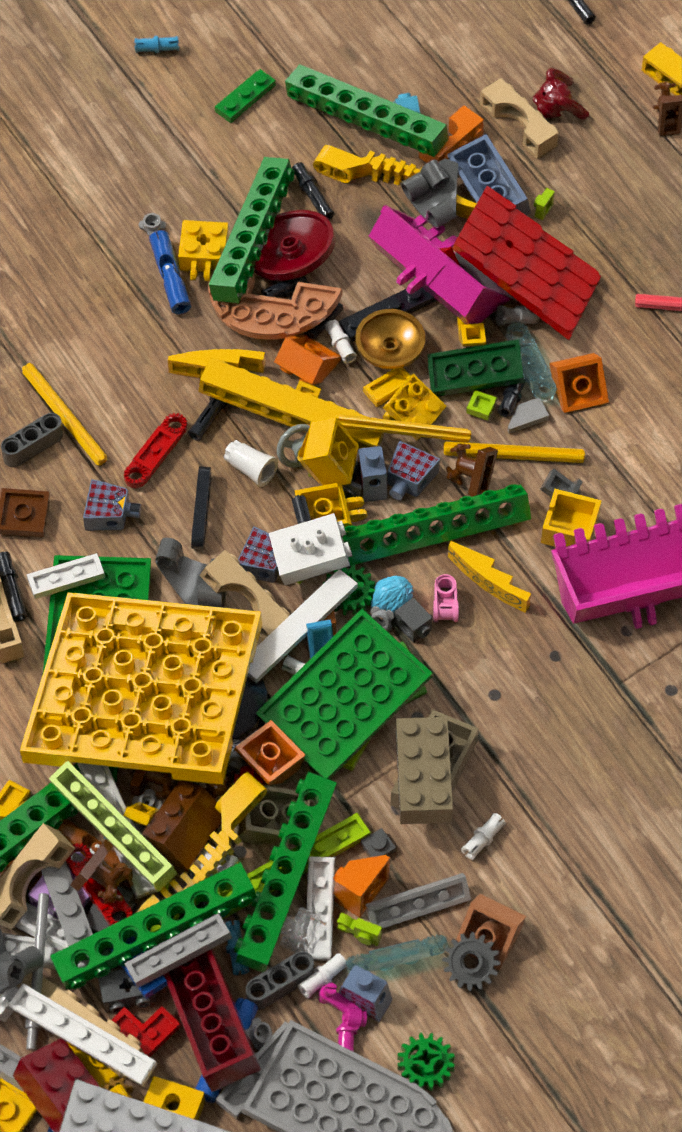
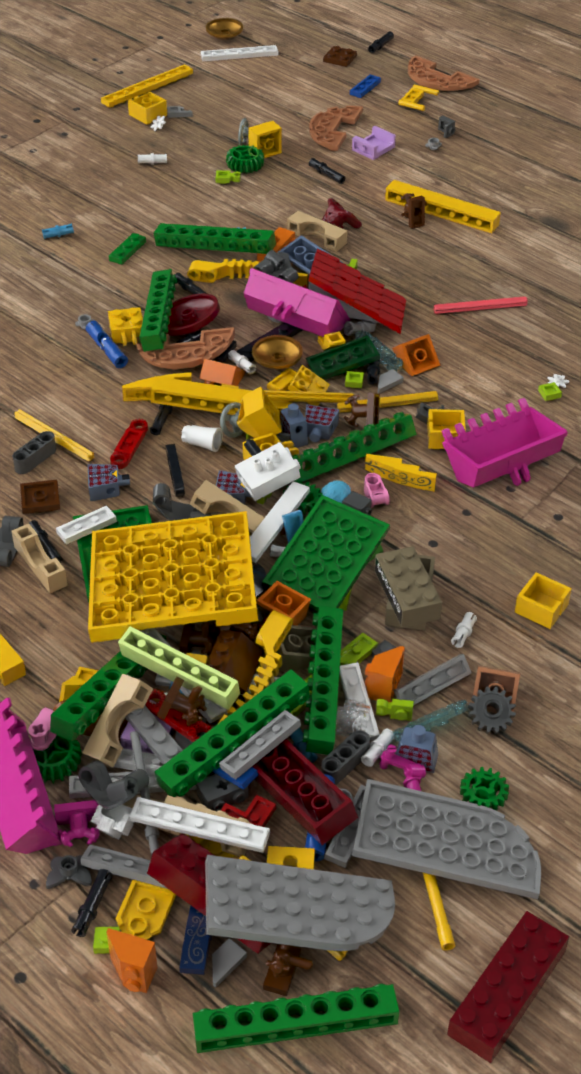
camera: 15 degrees left, 15 degrees down
none -> yellow piece [514,572,572,629]

